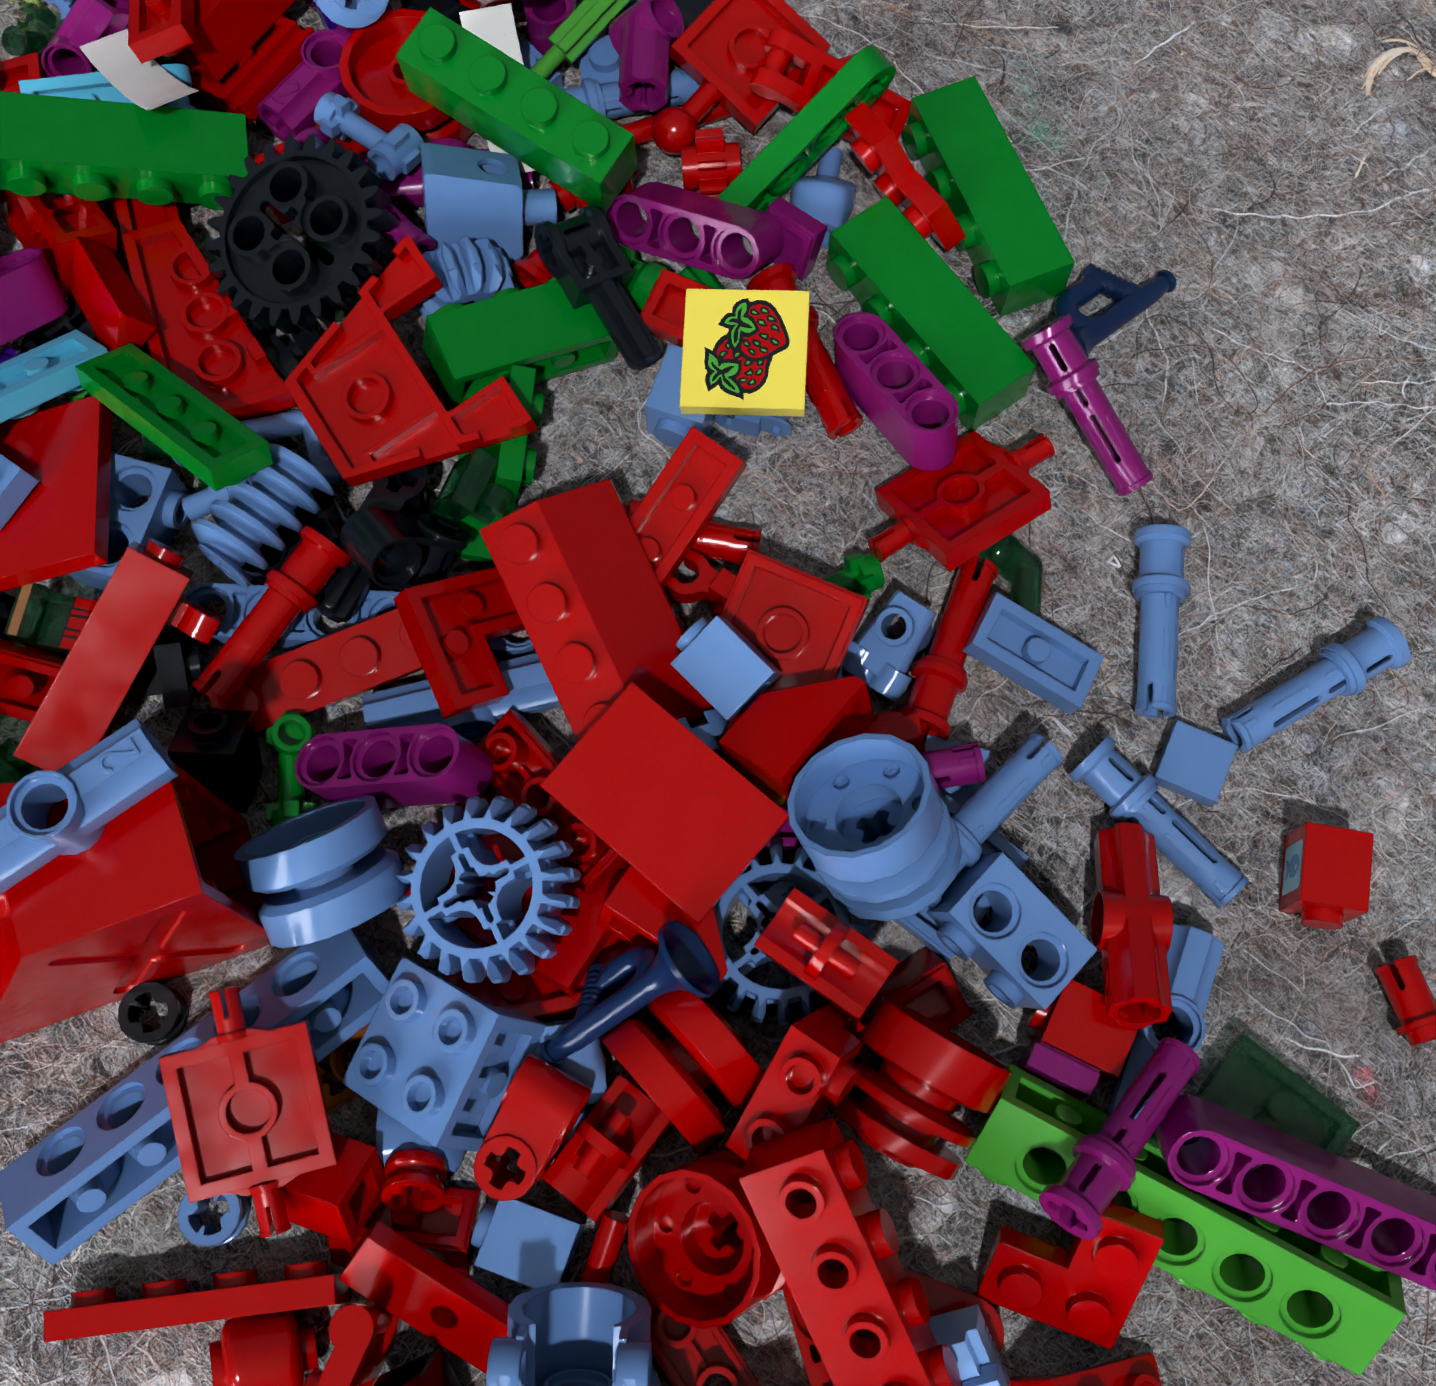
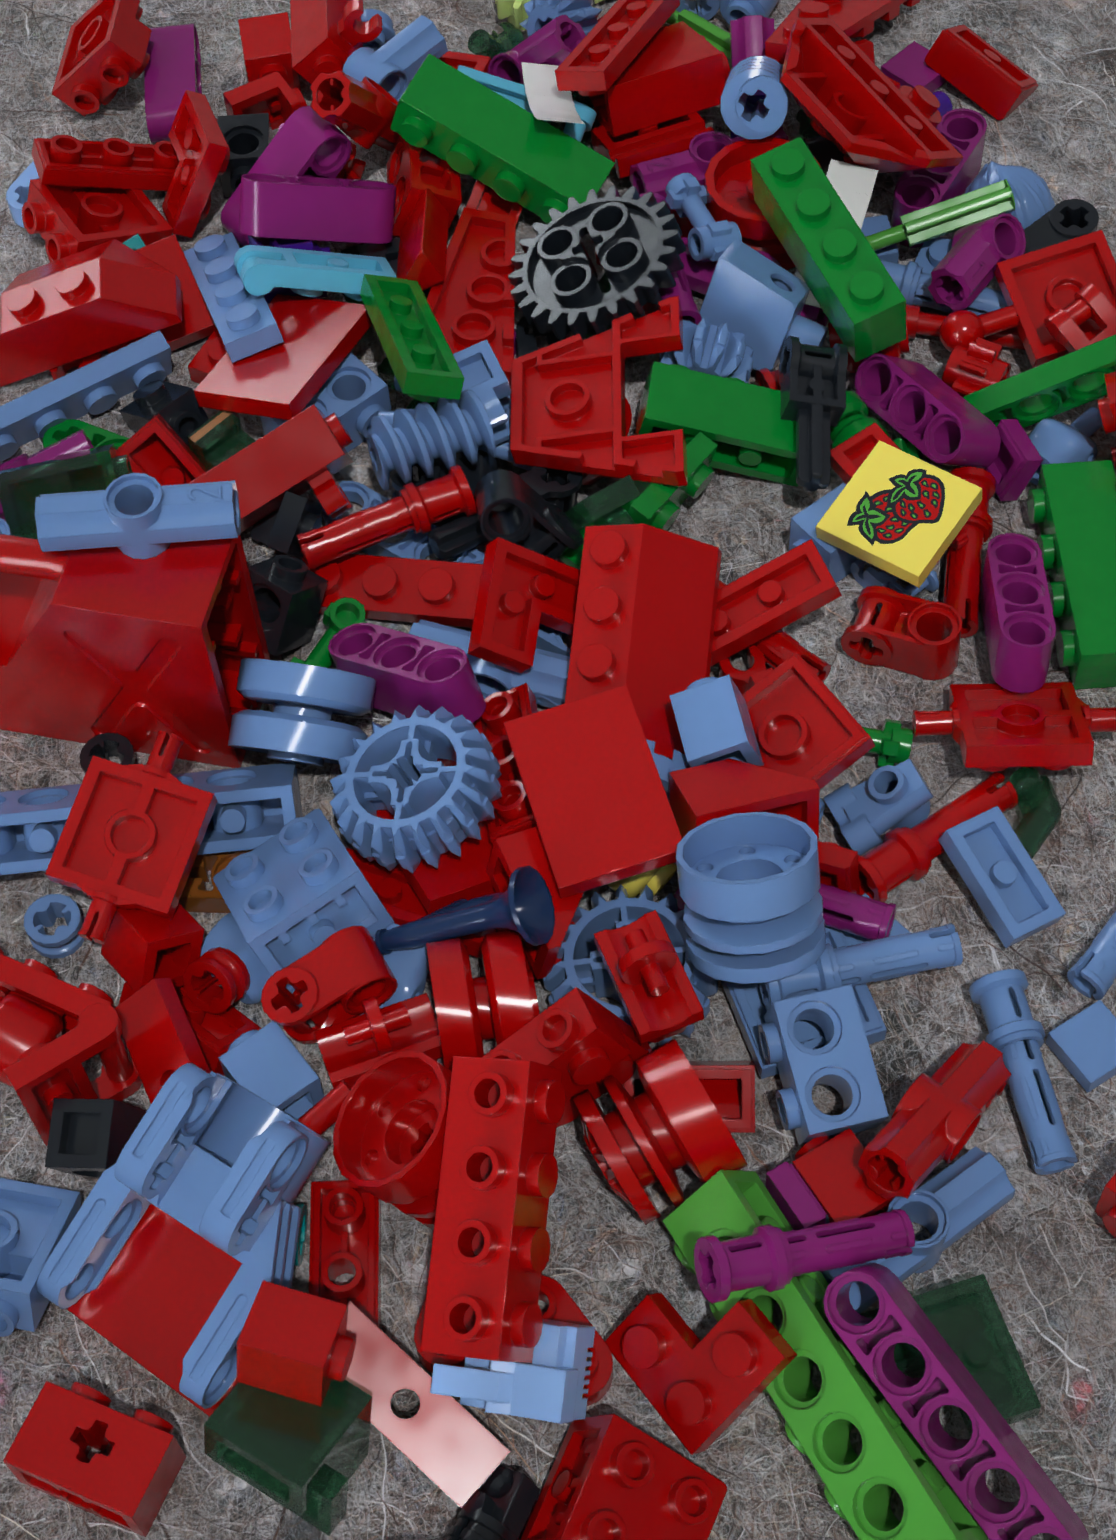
camera: 35 degrees right, 15 degrees down
none -> medium blue plate [453,339,511,445]
none -> red piece [840,585,962,681]

